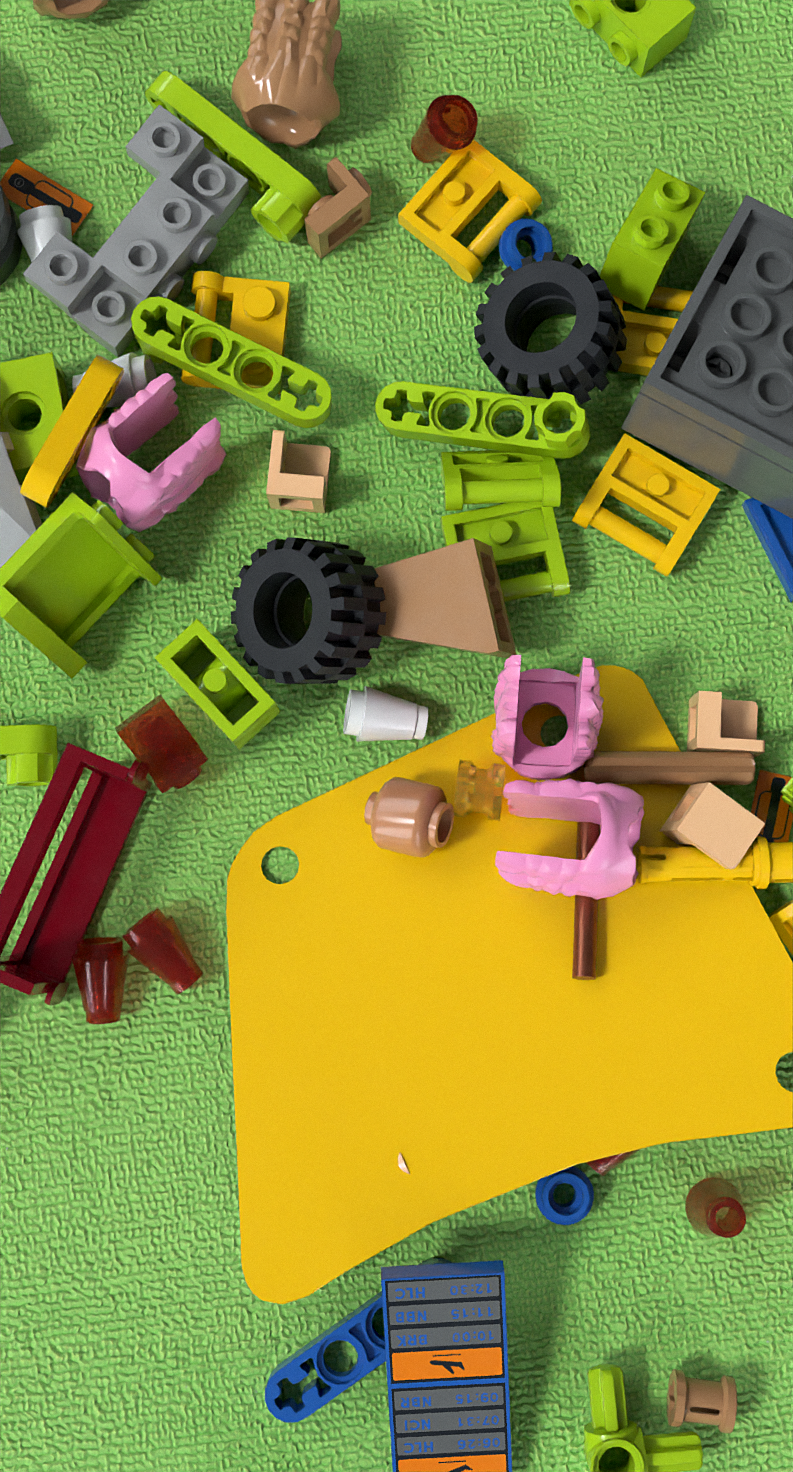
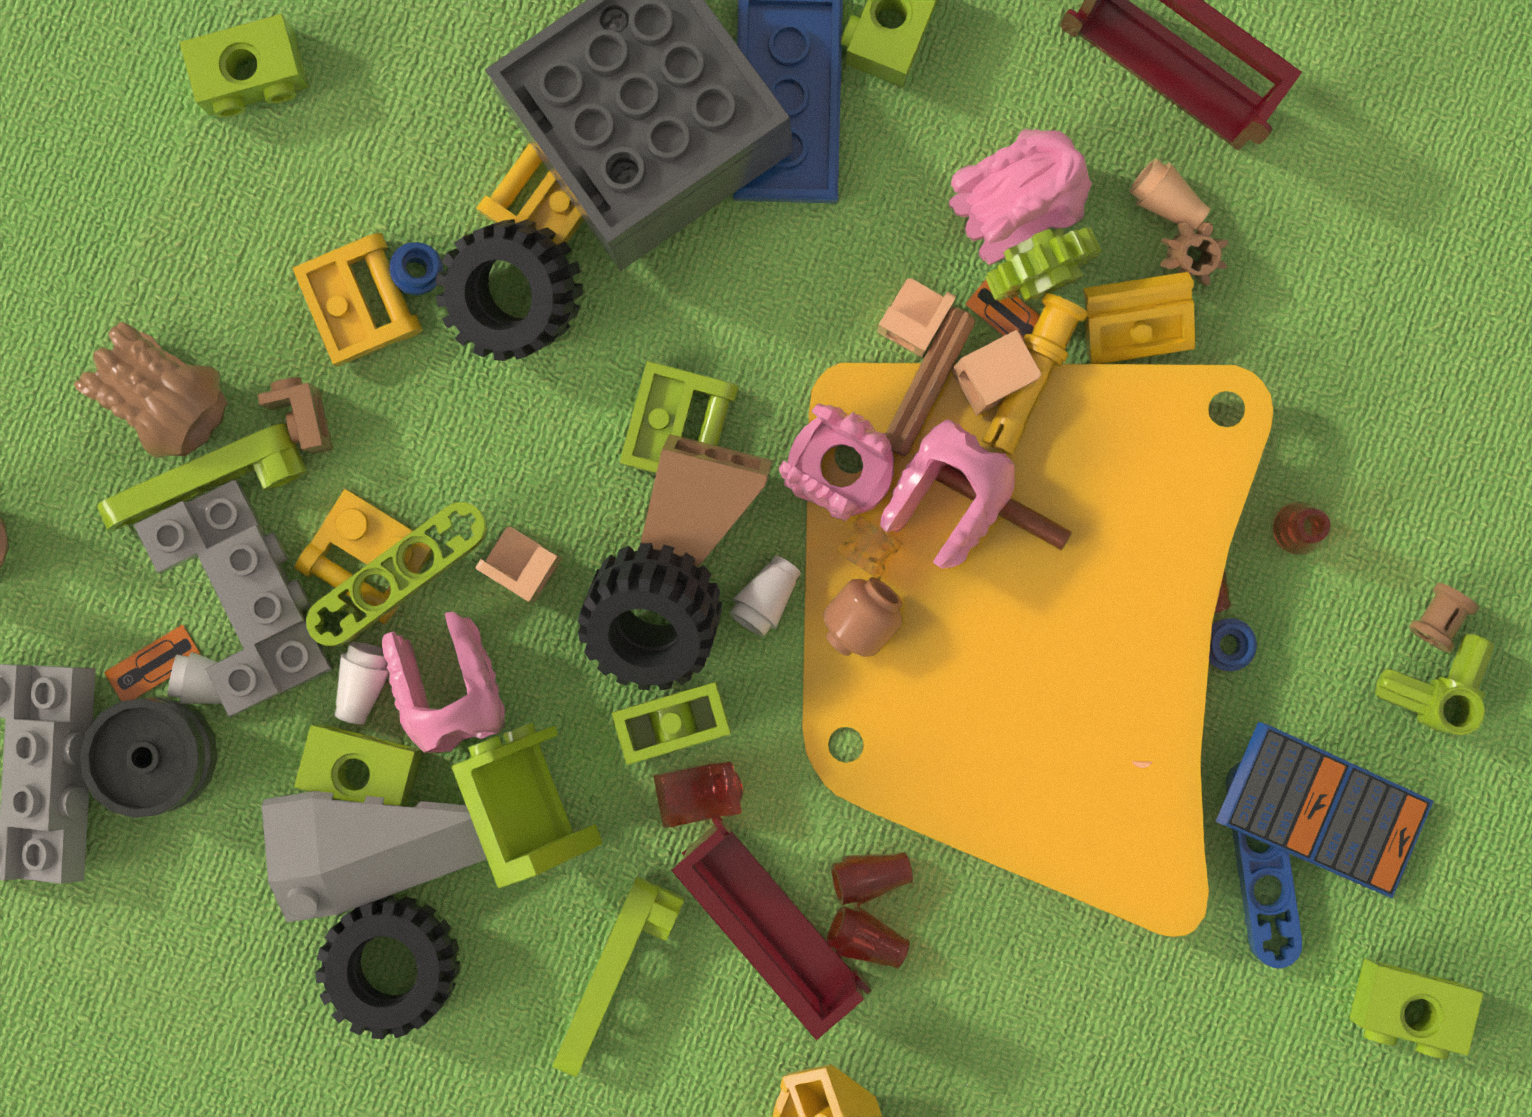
camera: 60 degrees left, 5 degrees up
yellow beam [20,355,124,508] -> none
lime beam [375,381,590,459] -> none
clear red cone [411,95,478,163] -> none
lime plate [441,450,561,511] -> none
yellow plate [572,433,721,577] -> none
lime brick [599,168,706,310] -> none

